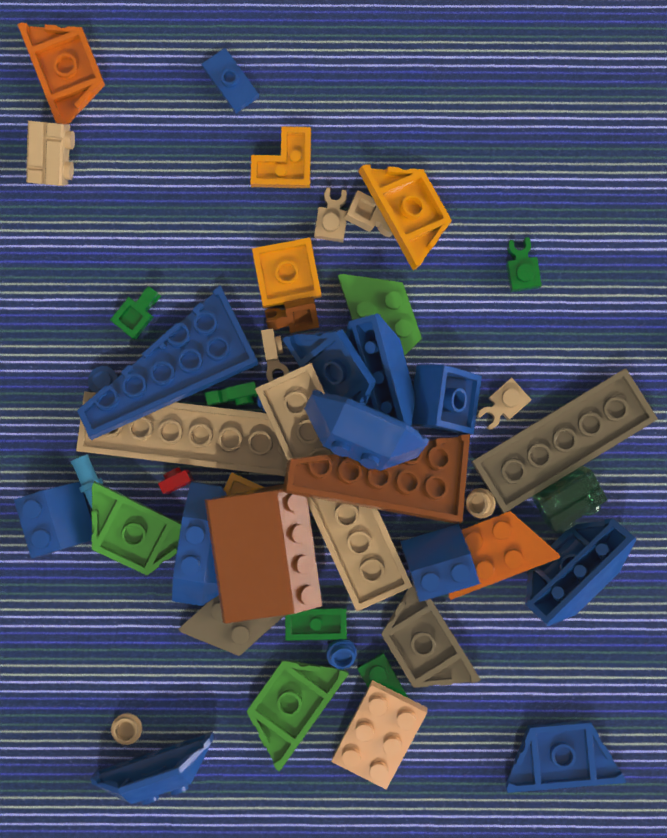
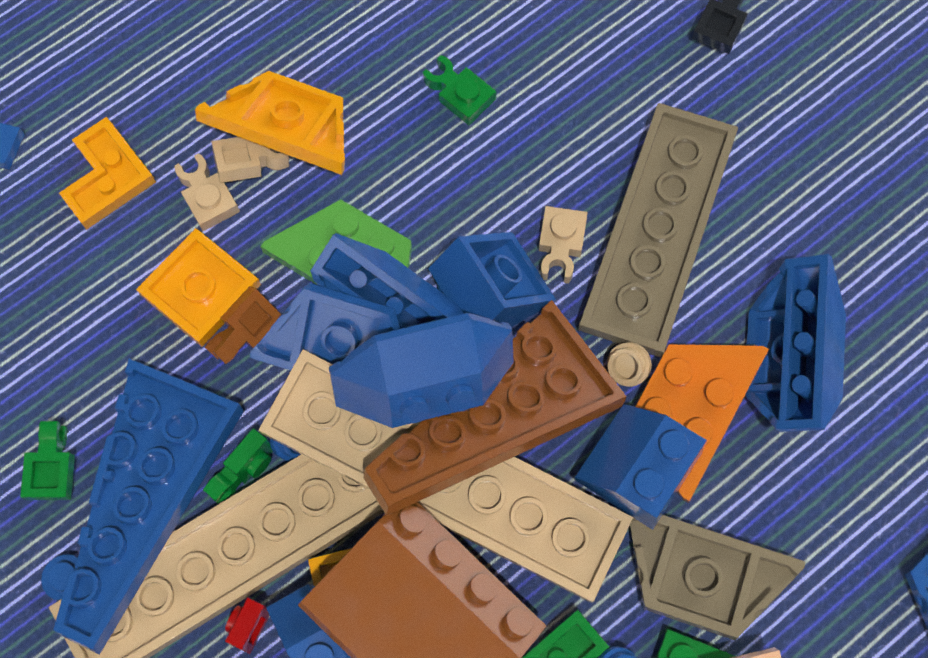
camera: 35 degrees left, 15 degrees down
tan plate [261,328,289,382] -> none
clear green brick [531,465,608,532] -> none

